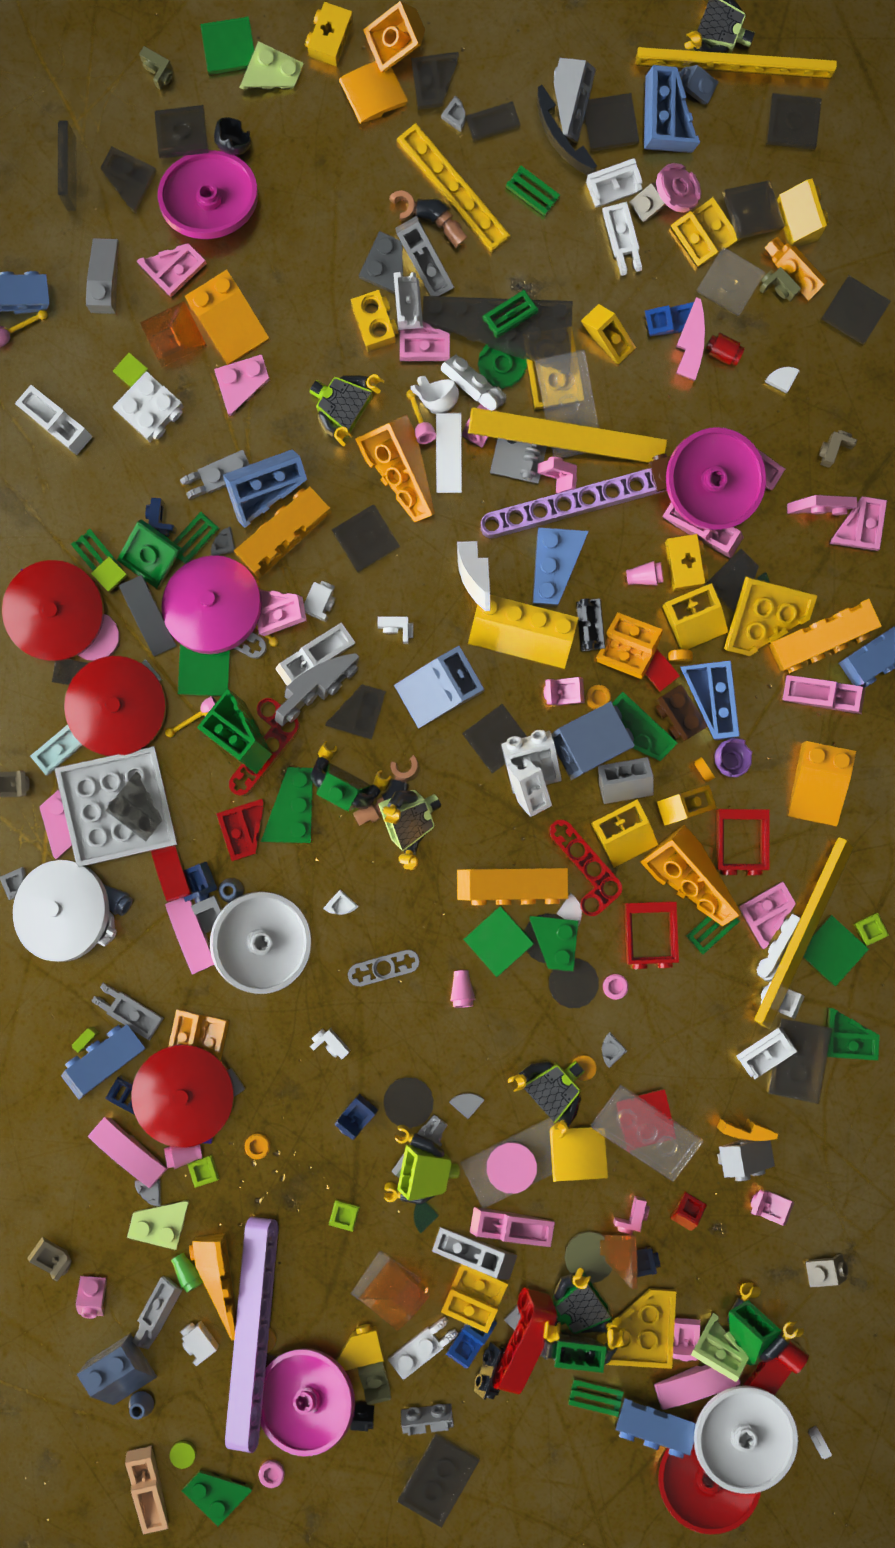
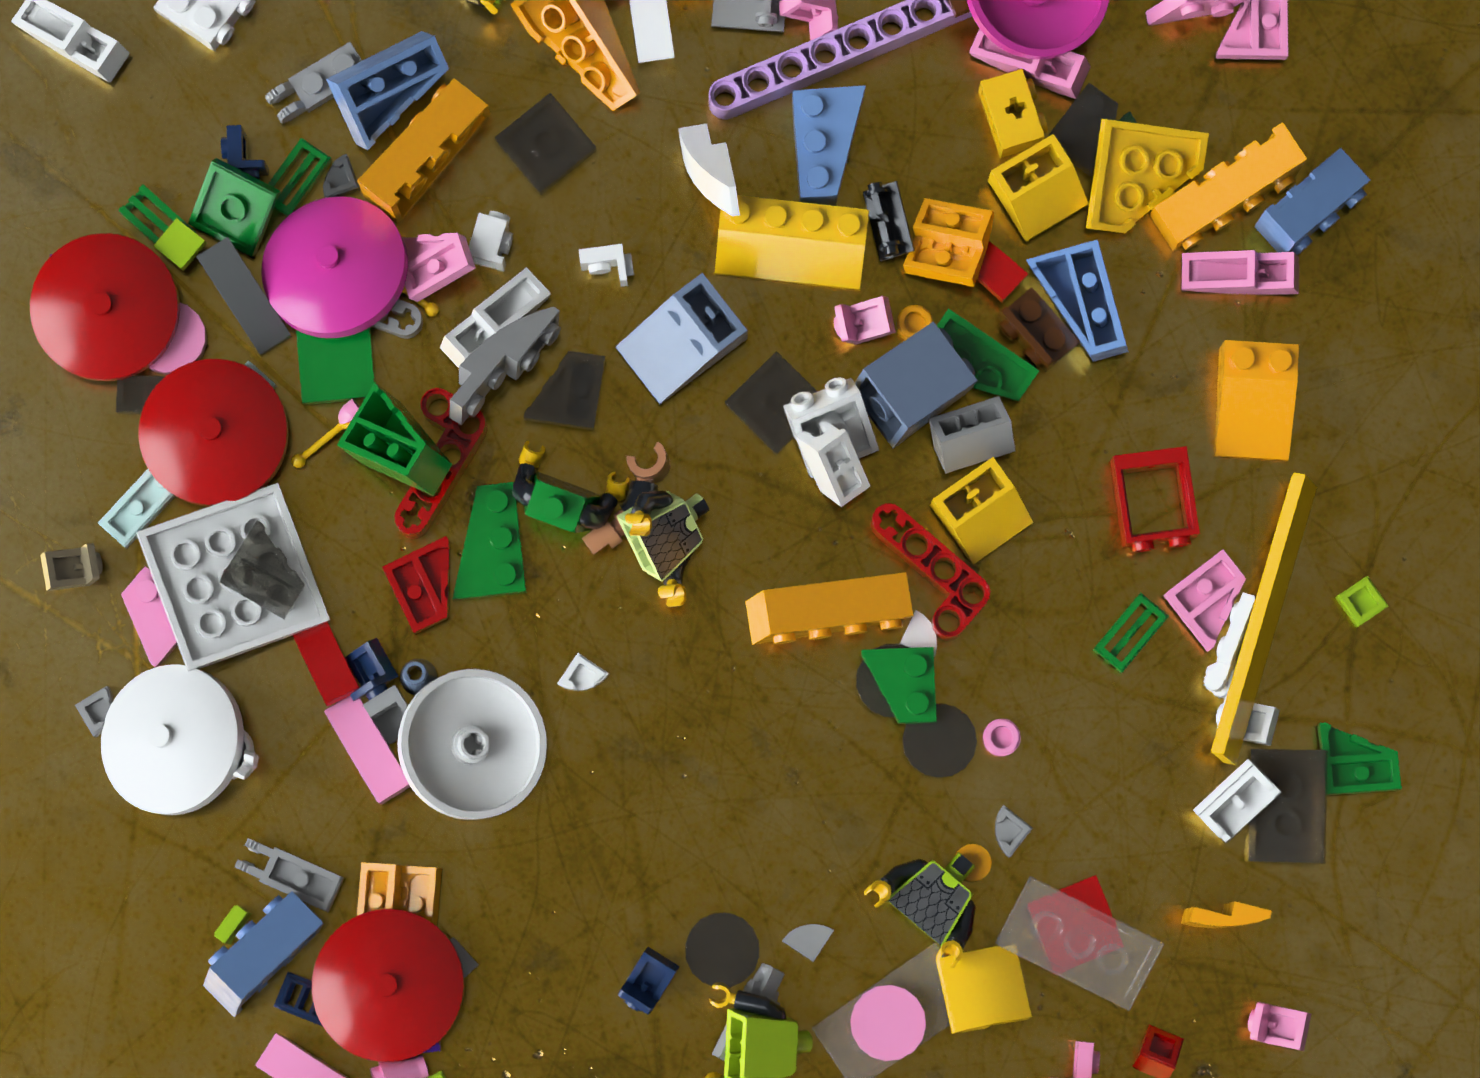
camera: 10 degrees left, 5 degrees down
sand blue cone [103,884,133,916] -> none
light orange tile [245,1133,271,1159] -> none
white bracket [310,1028,351,1059] -> none
light grey beam [348,950,419,986] -> none
bright pink cone [450,970,476,1008] -> none
green tile [463,906,535,977] -> none
red window [624,901,679,969] -> none
bright pink cone [626,561,664,585] -> none
light orange wedge [641,825,741,926] -> none
yellow slope [657,785,717,825] -> none
light orange tile [668,649,693,664] -> none
light orange tile [694,757,715,782] -> none
medium lavender hair [714,738,752,777] -> none
light grey brick [717,1139,775,1181] -> none
green tile [803,915,869,986] -> none

